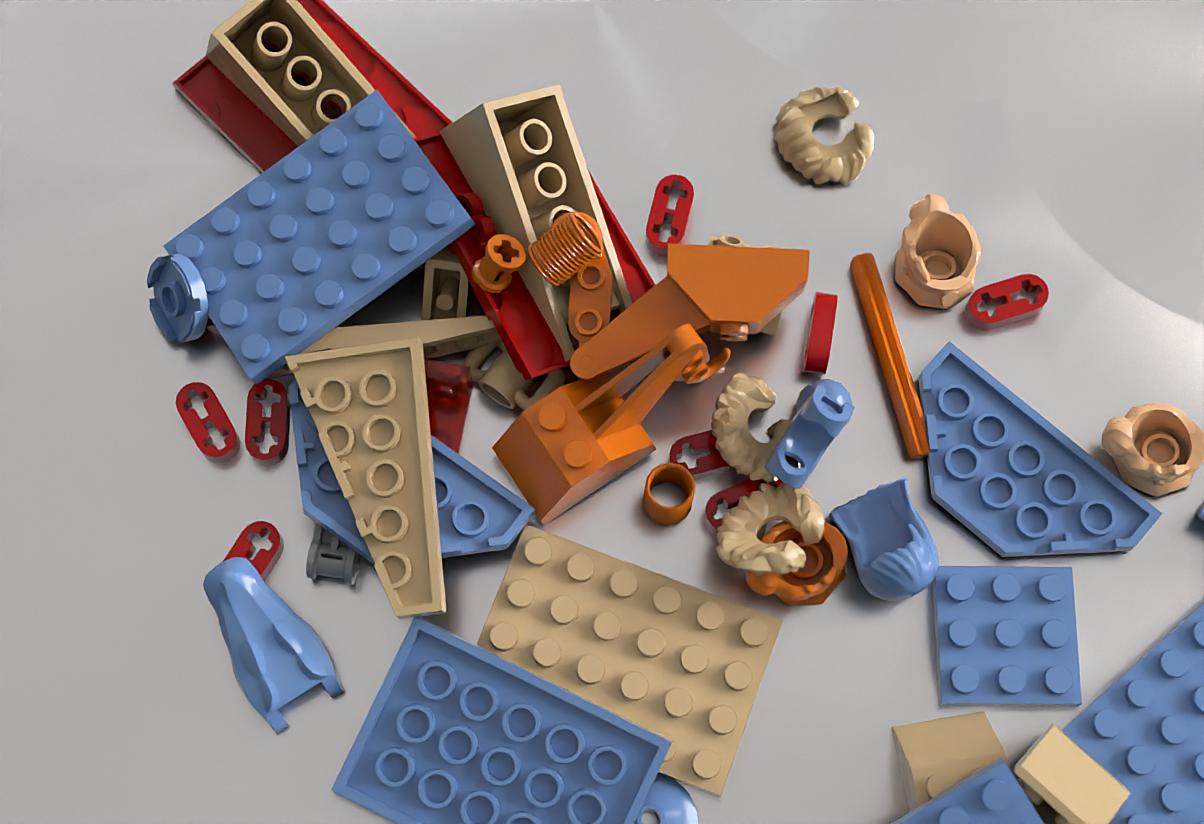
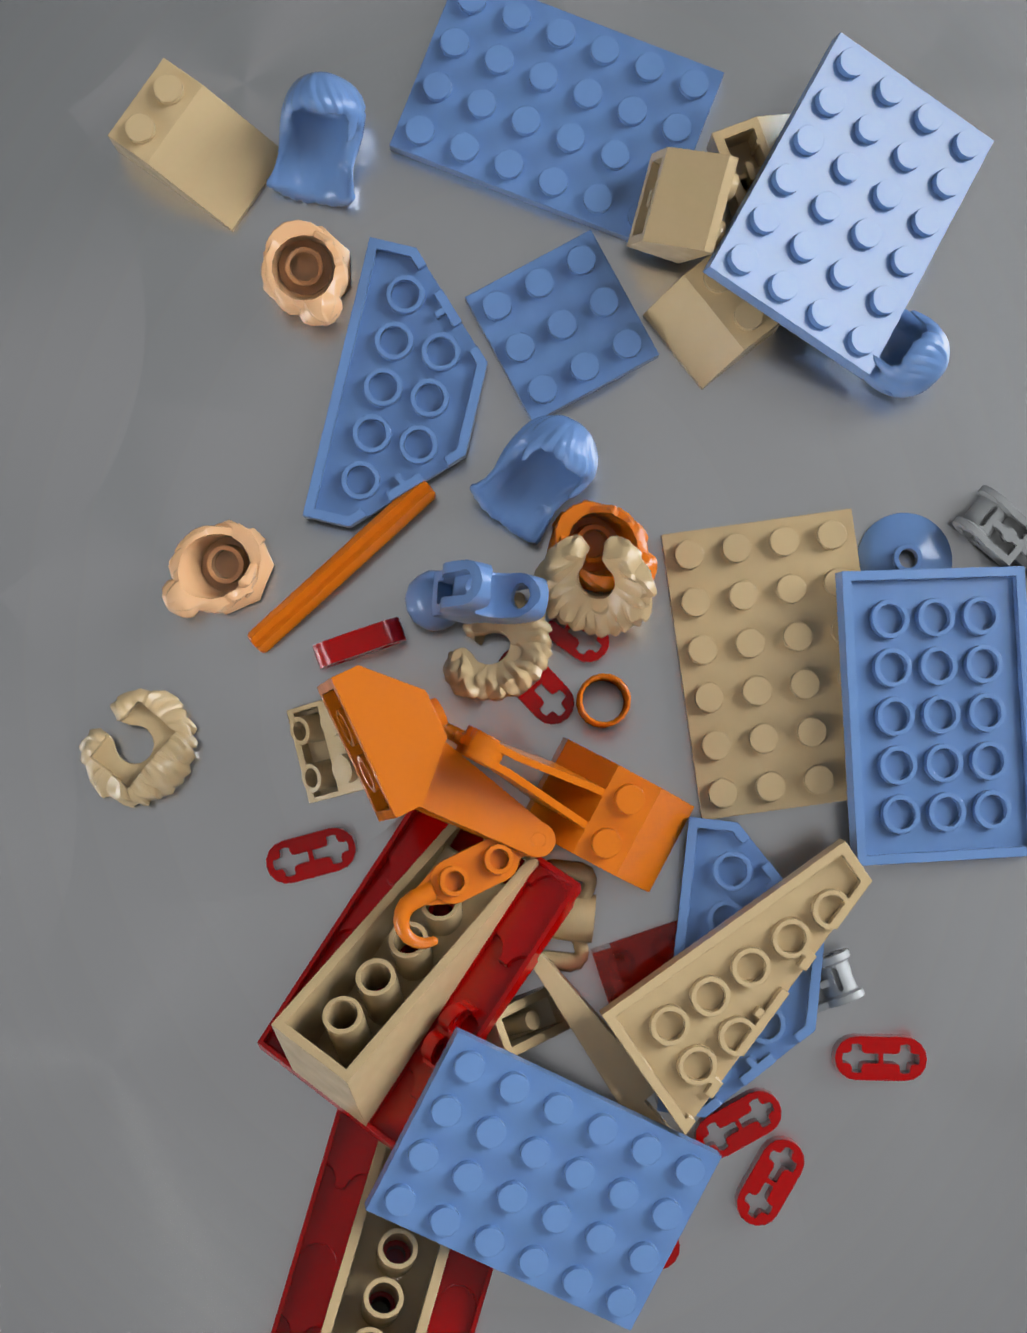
camera: 115 degrees left, 15 degrees up
medium blue tile [147,253,208,343] -> none
medium blue animal [203,557,345,734] -> none
orange bush [472,234,526,293] -> none
orange piece [528,212,604,286] -> none
red beam [965,274,1049,330] -> none

